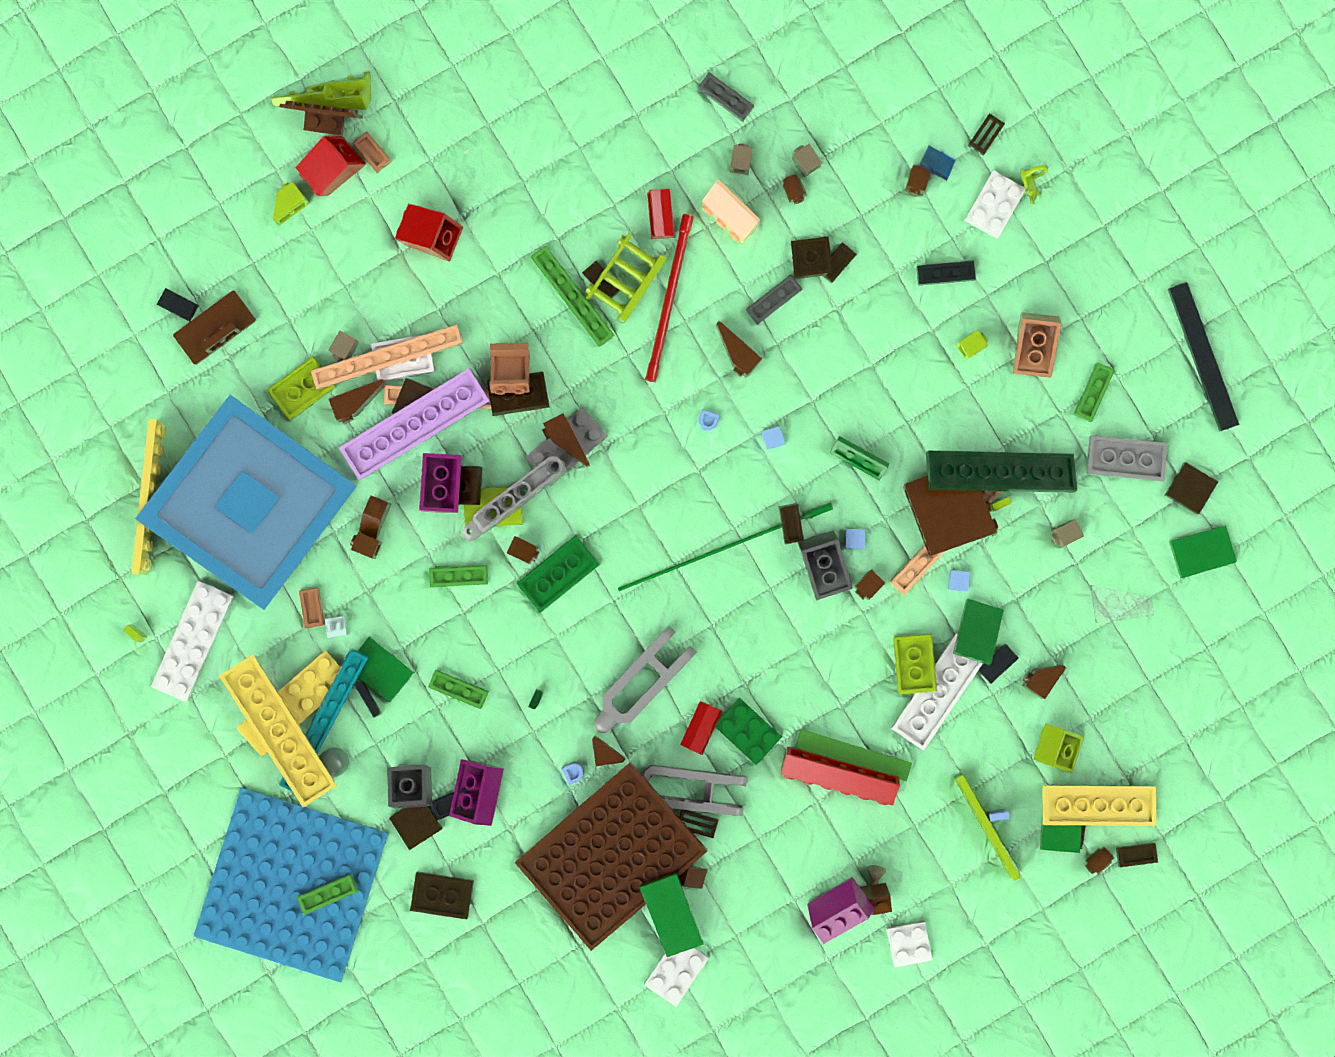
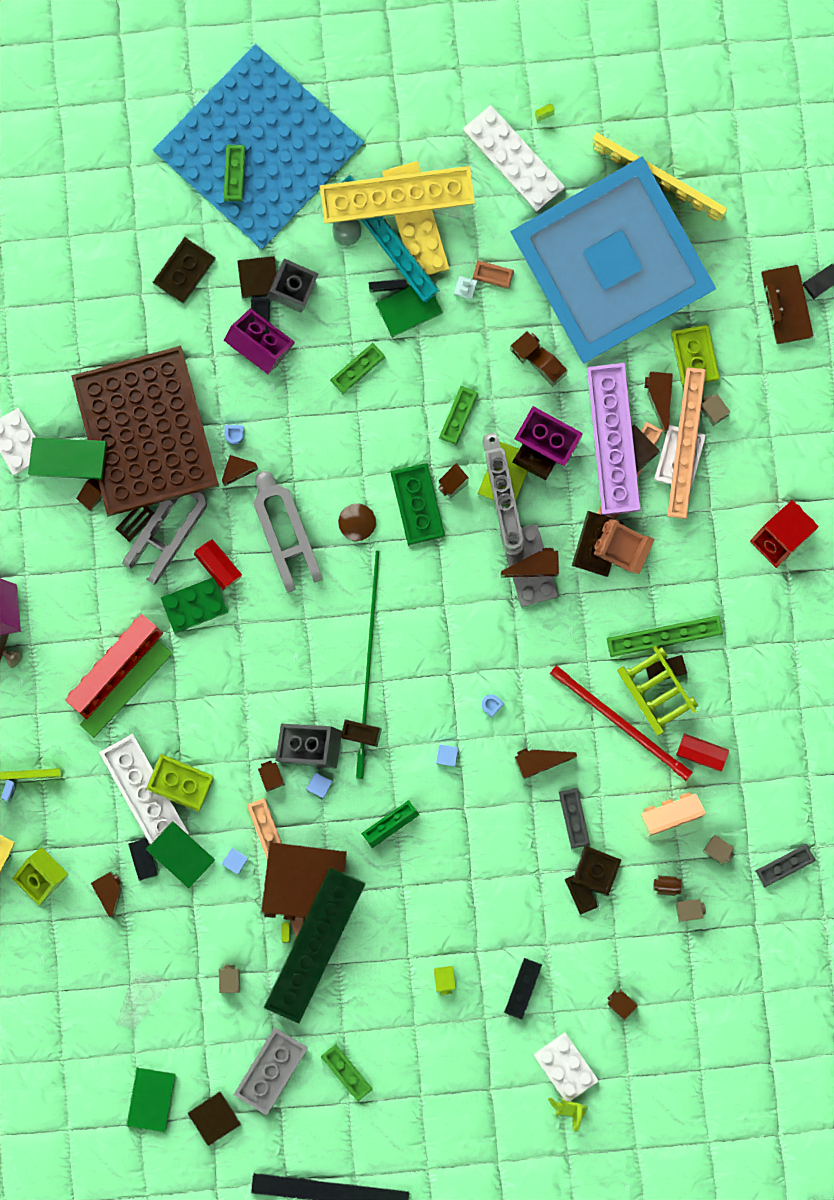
camera: 120 degrees right, 5 degrees down
dark green tile [528,689,544,710] -> none
piece [919,145,956,181] -> none
dark brown tile [968,113,1005,156] -> none
nougat slope [1013,312,1061,378] -> none
none -> reddish brown dish [338,504,376,542]

